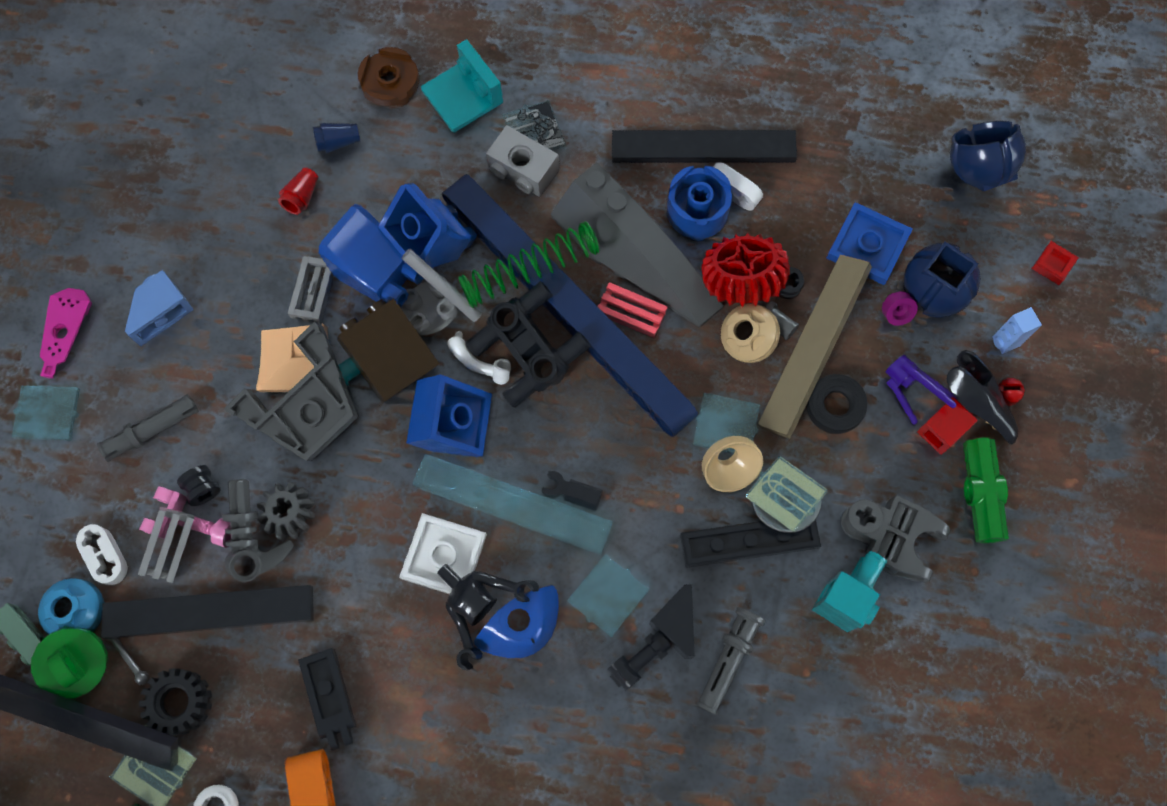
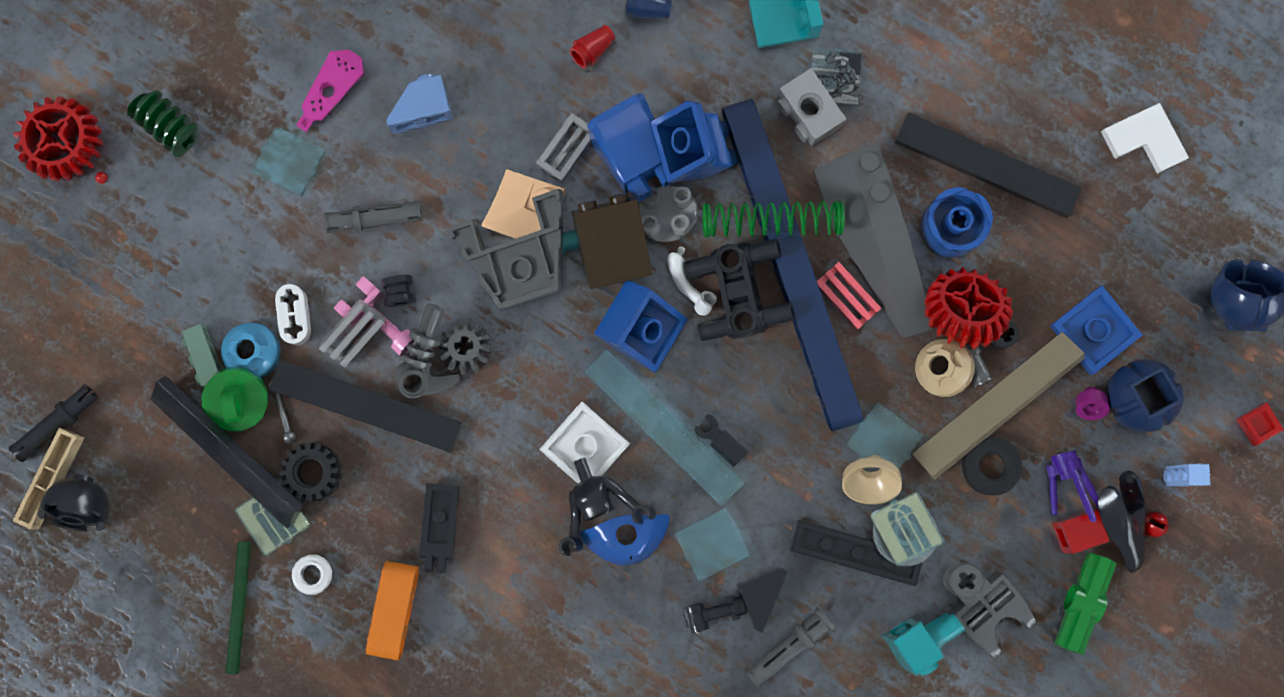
camera: 20 degrees right, 10 degrees up
light grey piece [402,249,482,322] -> none
white beam [713,162,763,211] -> none
none -> white tile [1101,103,1189,174]

